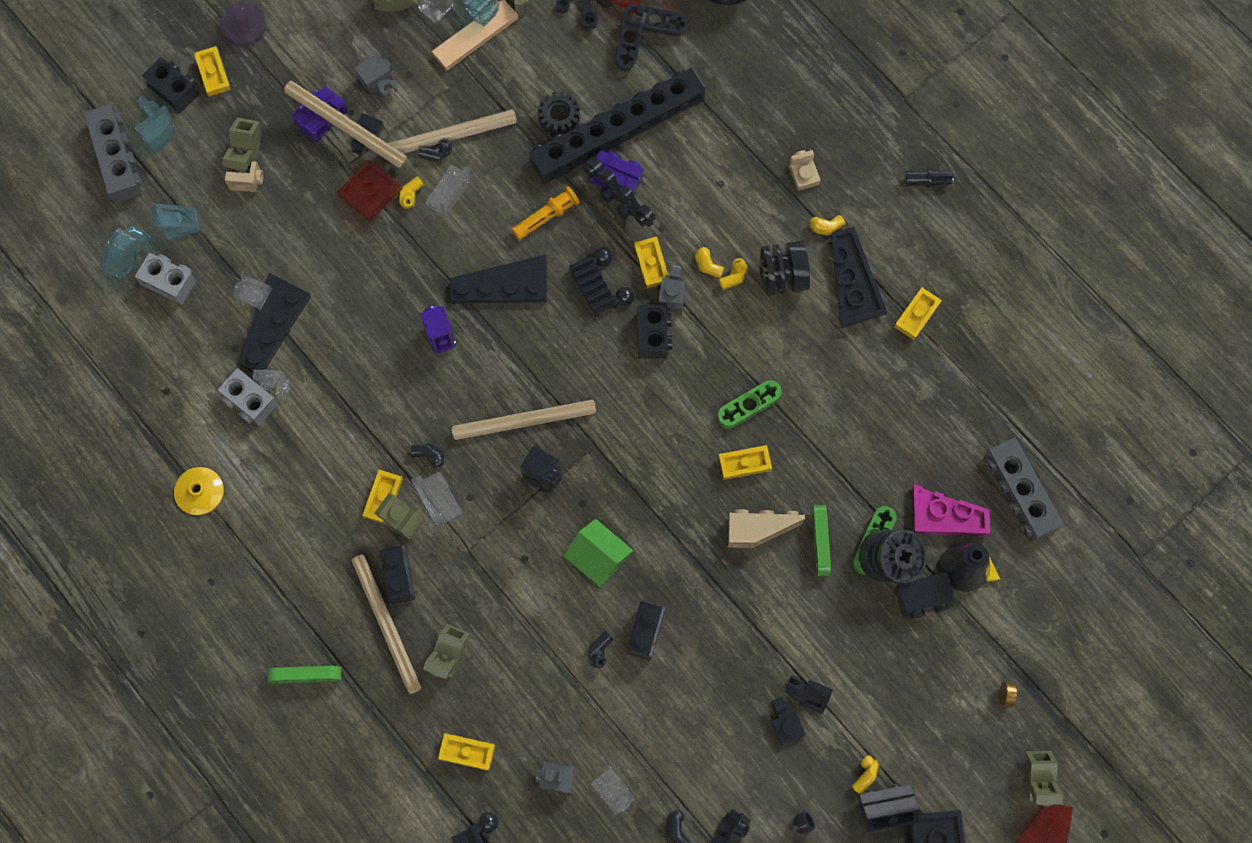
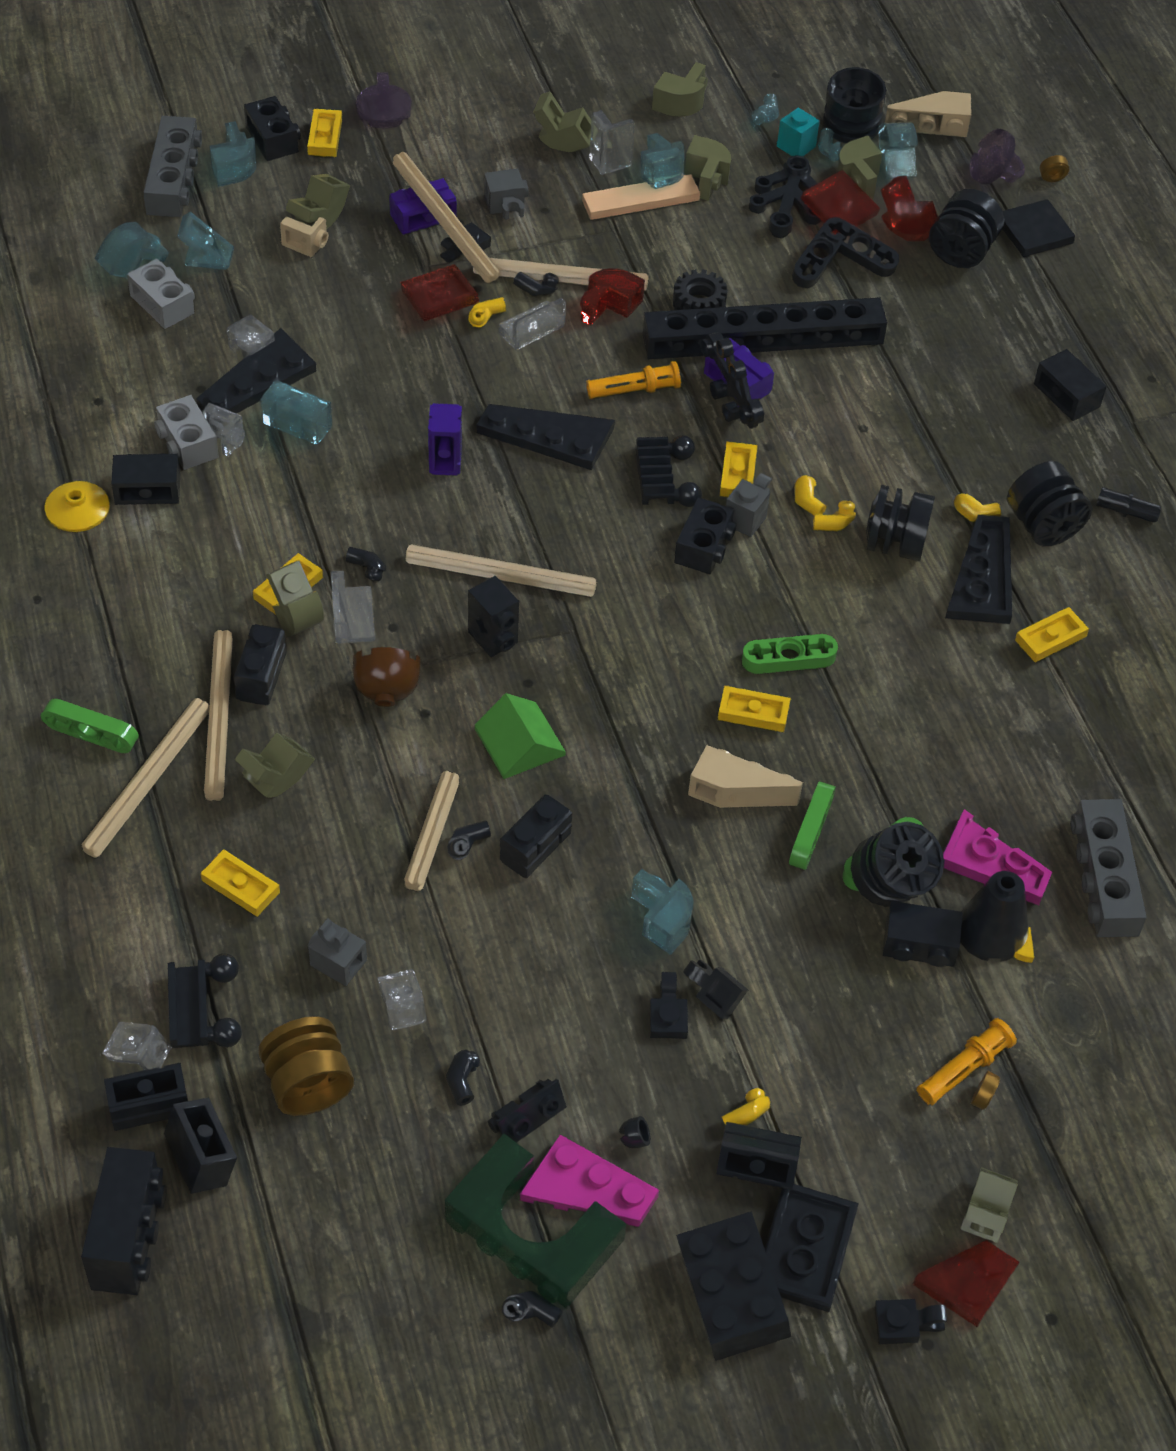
camera: 20 degrees right, 20 degrees down
tan bracket [789,150,821,191] -> none
none -> tan axle [82,698,209,858]
none -> black brick [111,453,181,505]
none -> clear light blue brick [261,380,332,445]
none -> reddish brown cylinder [353,647,420,707]
none -> tan axle [404,771,459,891]
none -> clear red brick [580,268,645,325]
none -> clear light blue brick [631,869,693,955]
none -> light orange pin [917,1018,1017,1106]
none -> black wheel [1006,461,1093,547]
none -> black brick [1034,349,1107,421]

